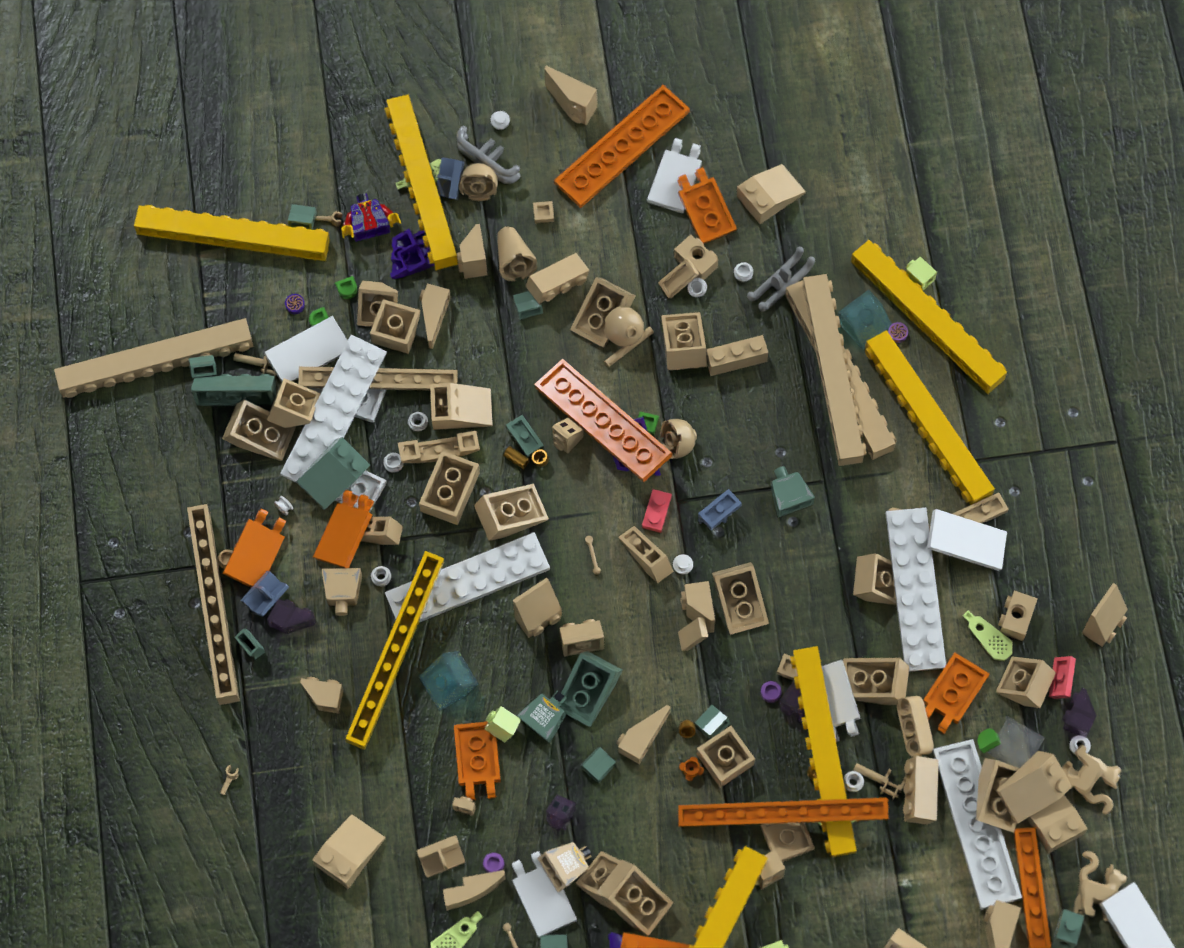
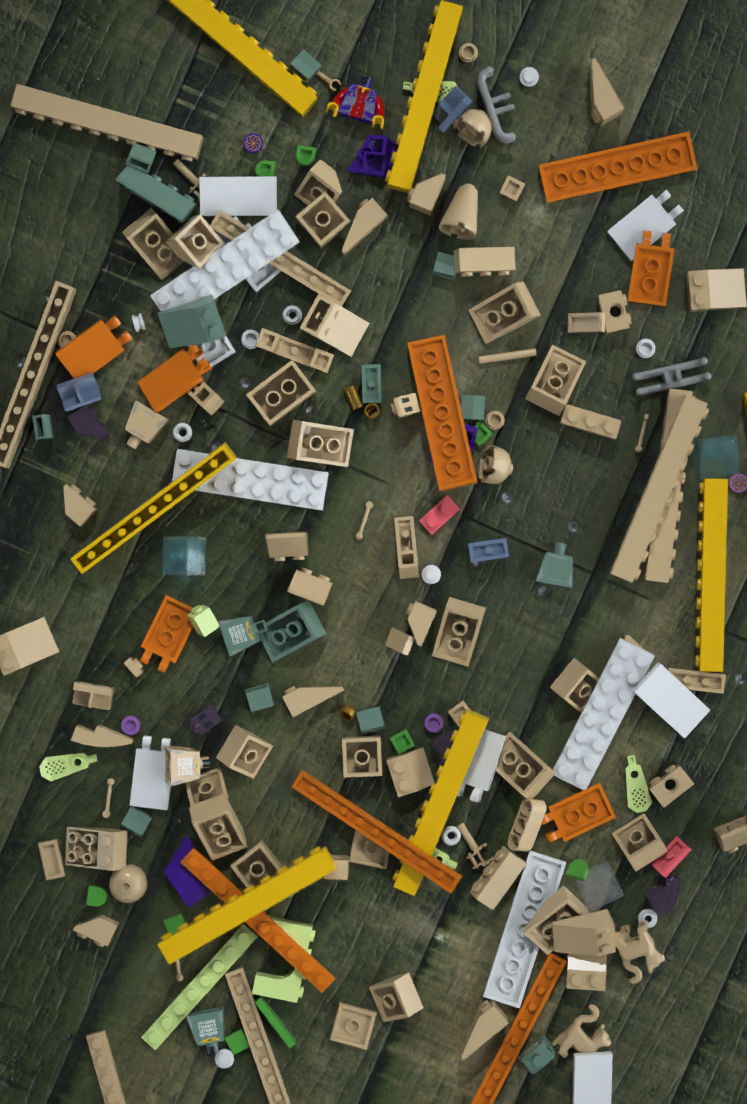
camera: 30 degrees right, 20 degrees up
tan cylinder [604,307,644,347] -> none
orange plate [679,757,704,781] -> none
white plate [688,278,707,297] -> none
none -> tan slope [216,725,273,779]
none -> tan brick [230,840,283,887]
none -> tan slope [387,747,434,797]
none -> bright green tile [389,729,415,755]
none -> tan plate [459,43,478,63]
none -> sand green piece [461,395,485,420]
none -> tan plate [485,411,505,430]
none -> tan hinge [635,414,649,453]

